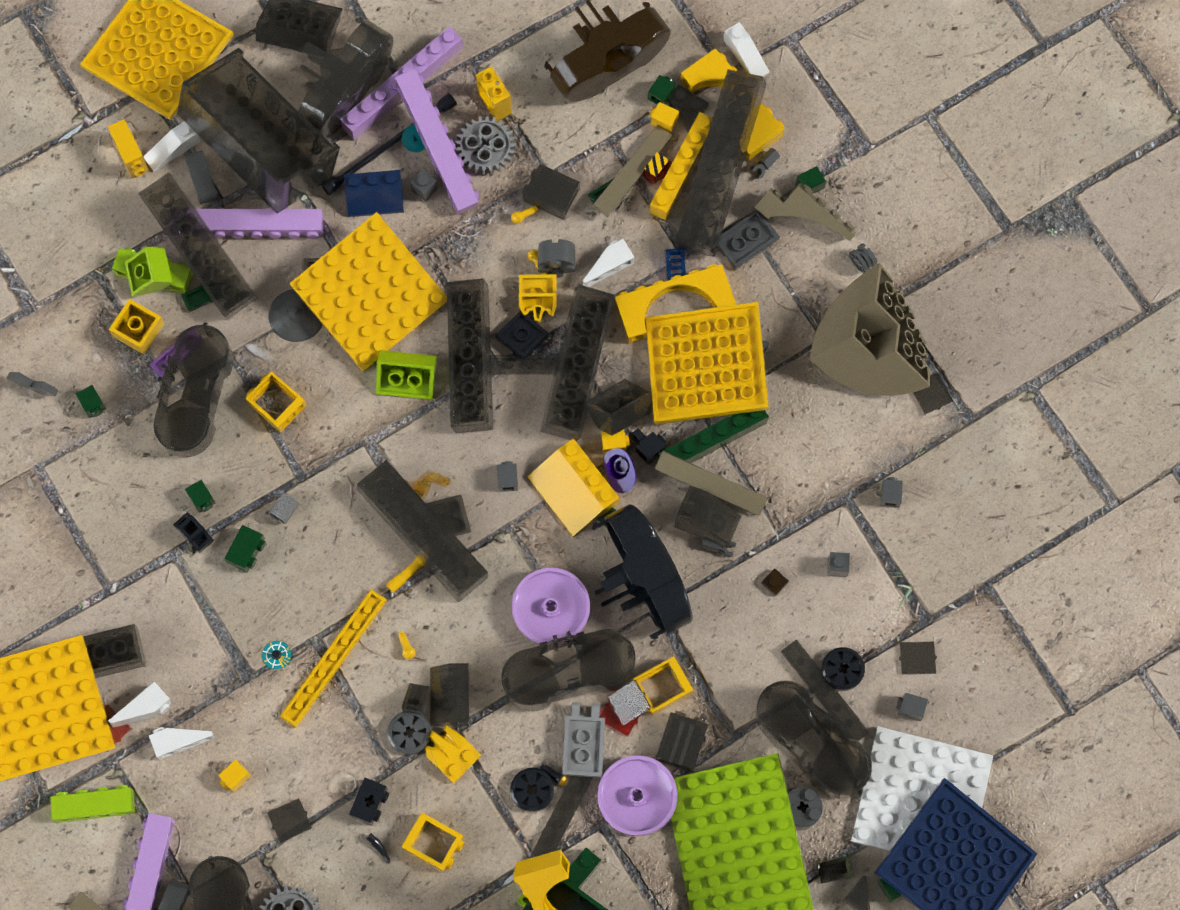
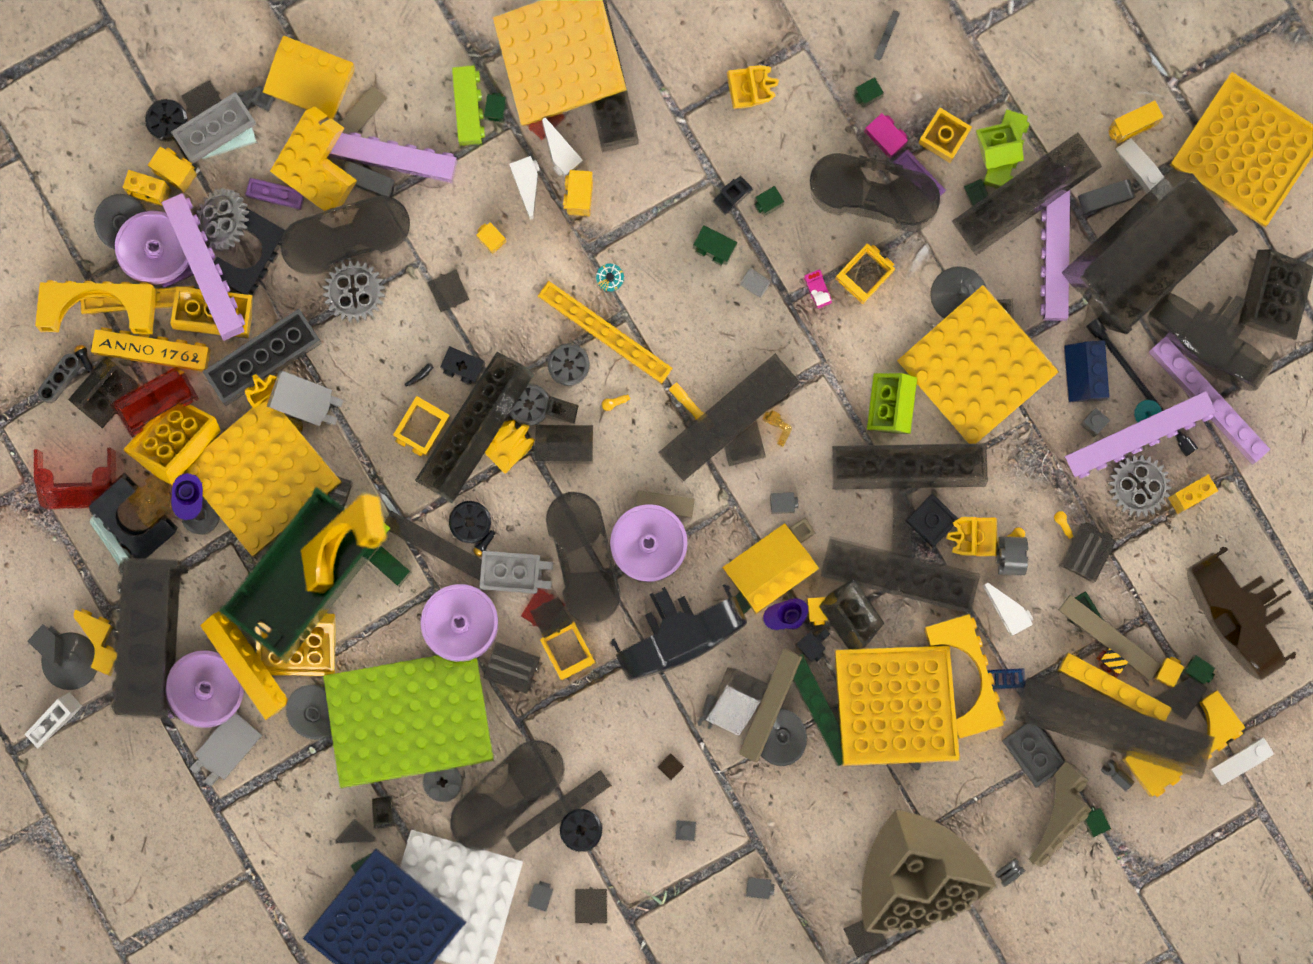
camera: 90 degrees right, 10 degrees up
none -> clear smoke brick [415,352,534,504]
none -> dark green brick [484,92,507,123]
none -> dark grey wheel [548,343,590,386]
none -> yellow brick [563,170,593,216]
none -> dark tan tile [635,491,695,518]
none -> yellow plate [726,65,779,109]
none -> dark grey hat [761,708,807,766]
none -> dark tan tile [789,517,816,543]
none -> dark pink leg [803,269,832,309]
none -> dark pink brick [864,113,908,159]

